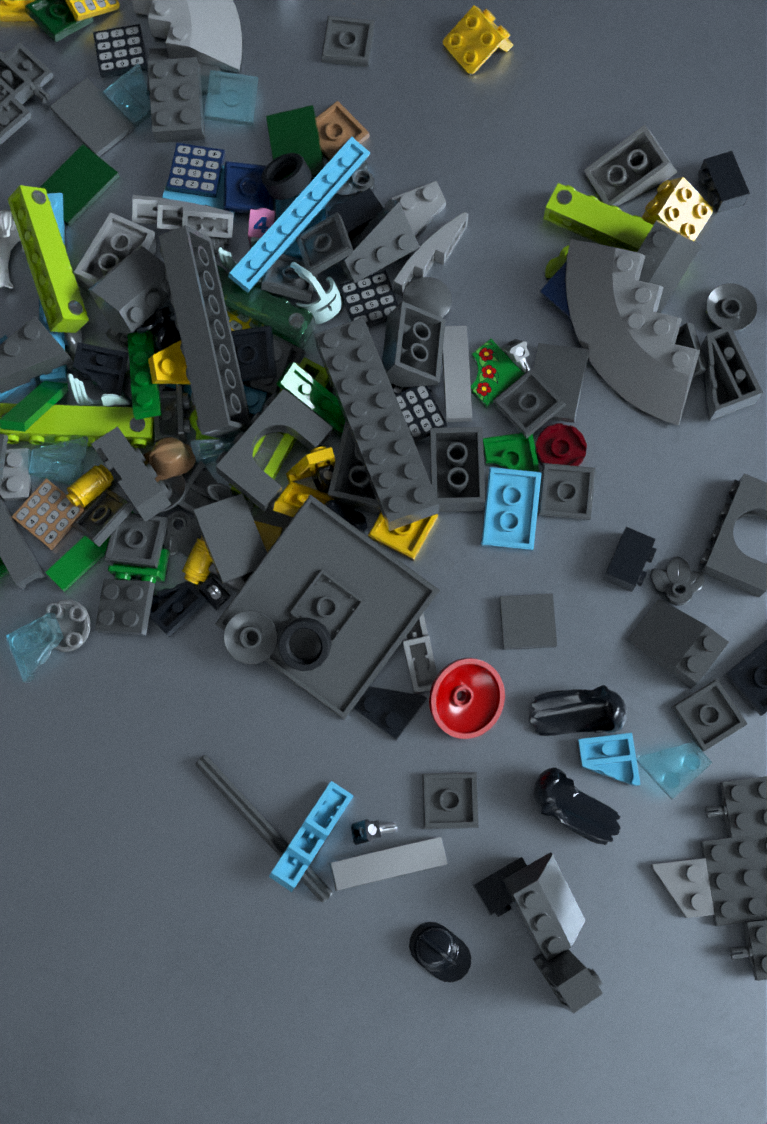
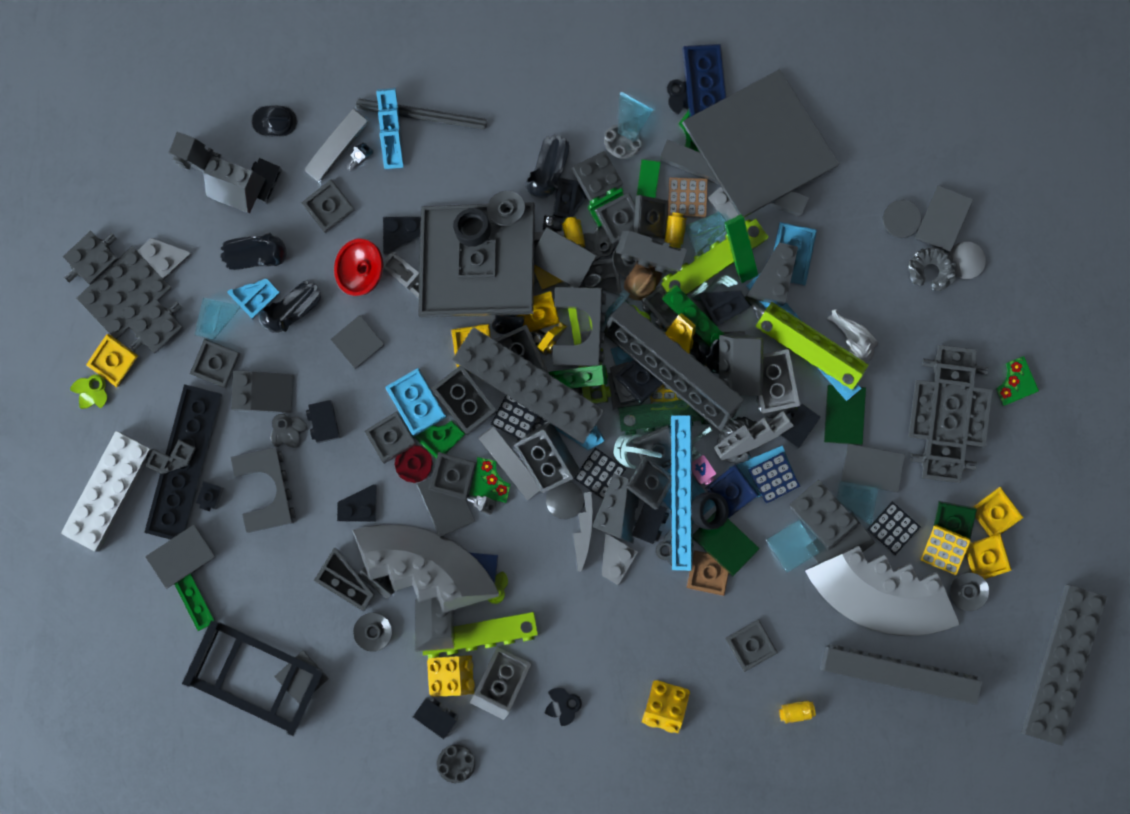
camera: 145 degrees right, 10 degrees up
none -> black wing [337,485,377,522]
none -> dark grey dish [436,744,475,783]
none -> black hair [525,135,569,198]
none -> black plate [545,688,582,726]
none -> black brick [779,404,821,449]

